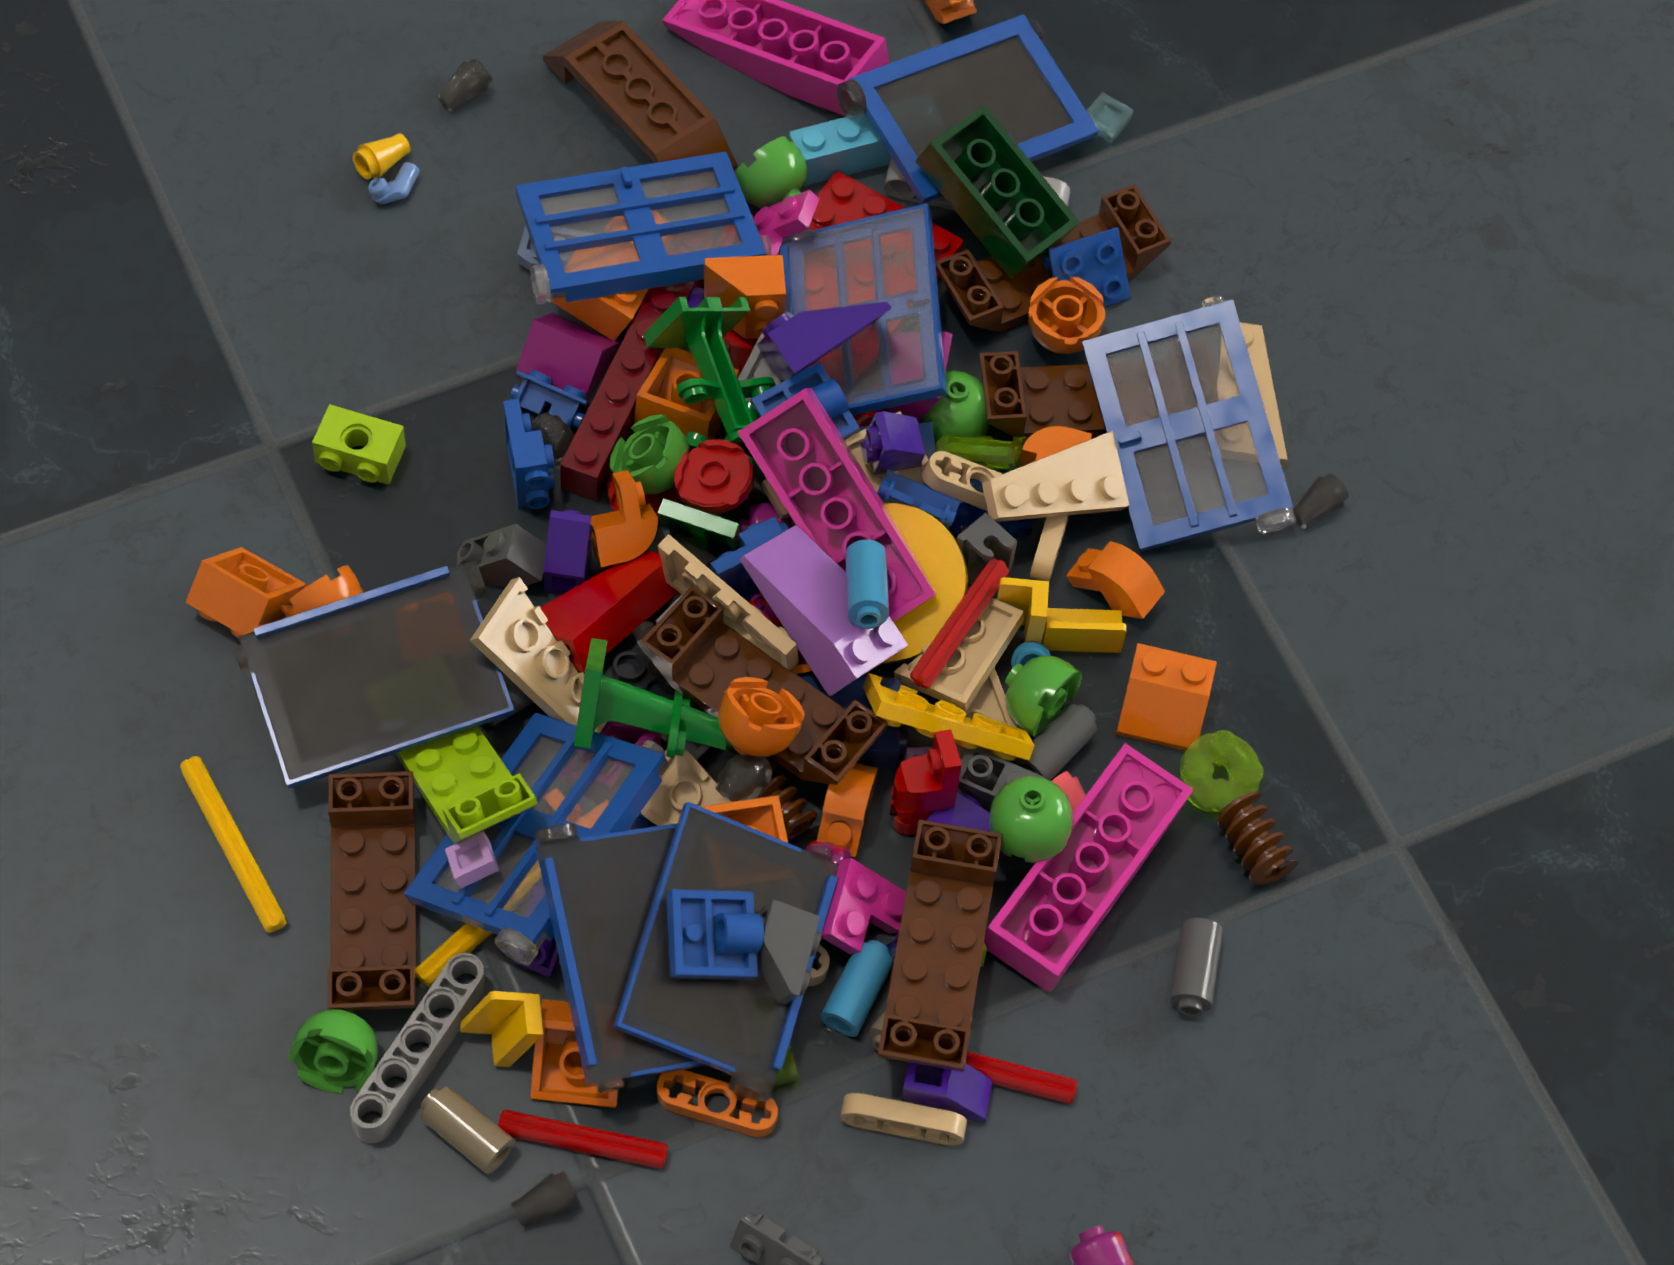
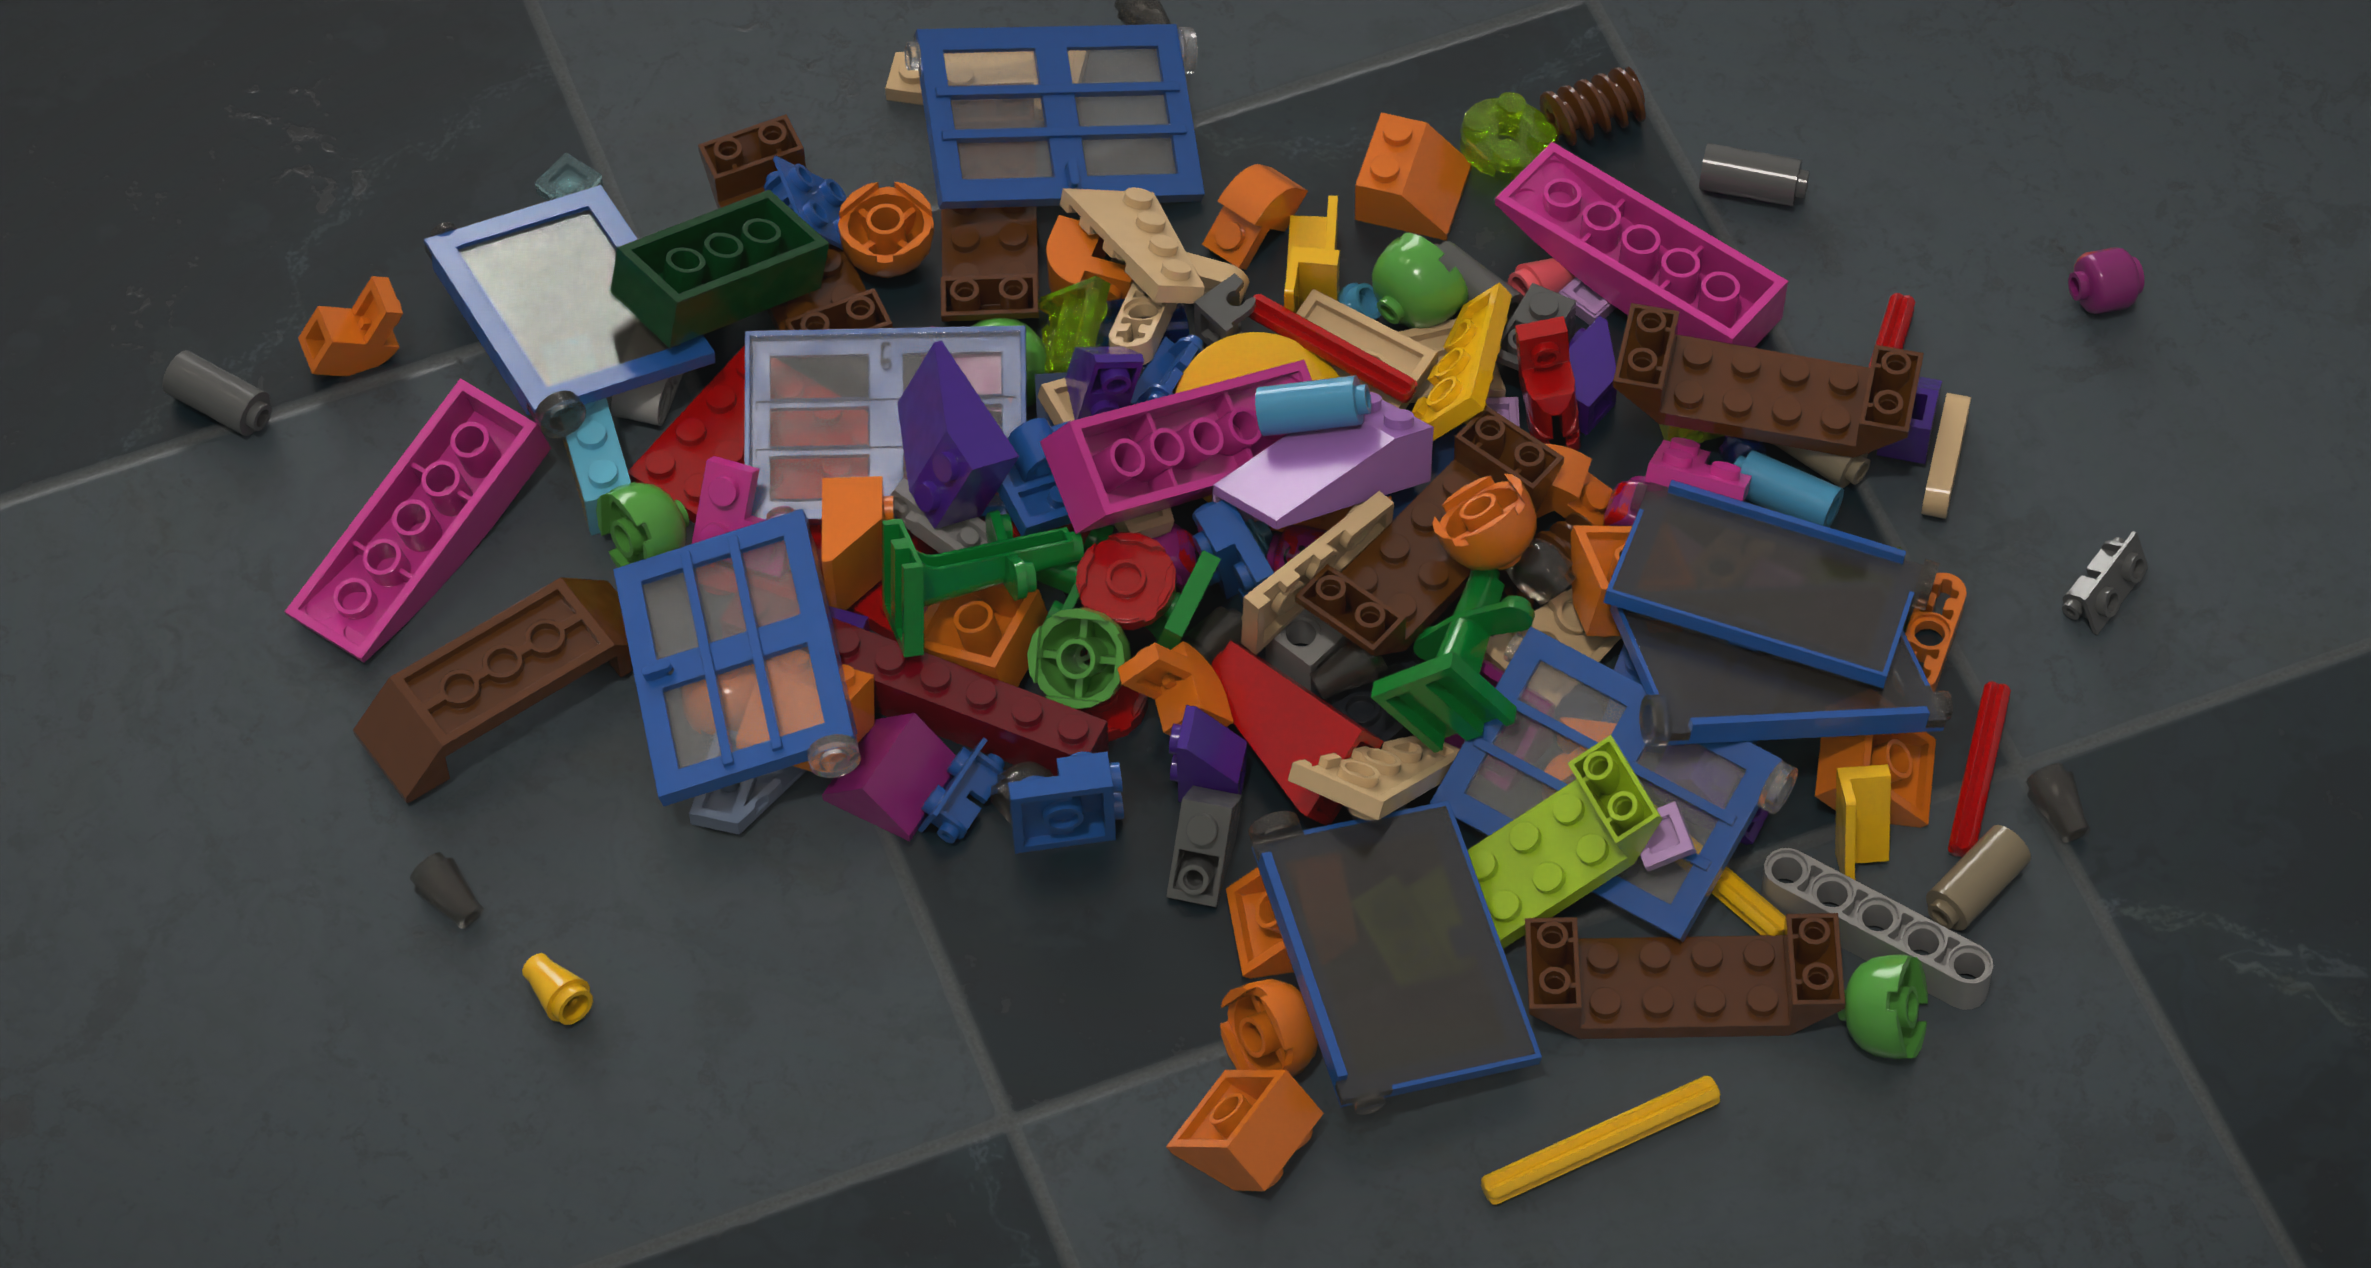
camera: 80 degrees left, 5 degrees down
lime brick [312,404,406,485] -> none
medium blue arm [368,162,420,204] -> none
blue plate [666,889,764,980] -> none
dark grey slope [757,899,821,1005] -> none
bright green cylinder [989,776,1073,863] -> none

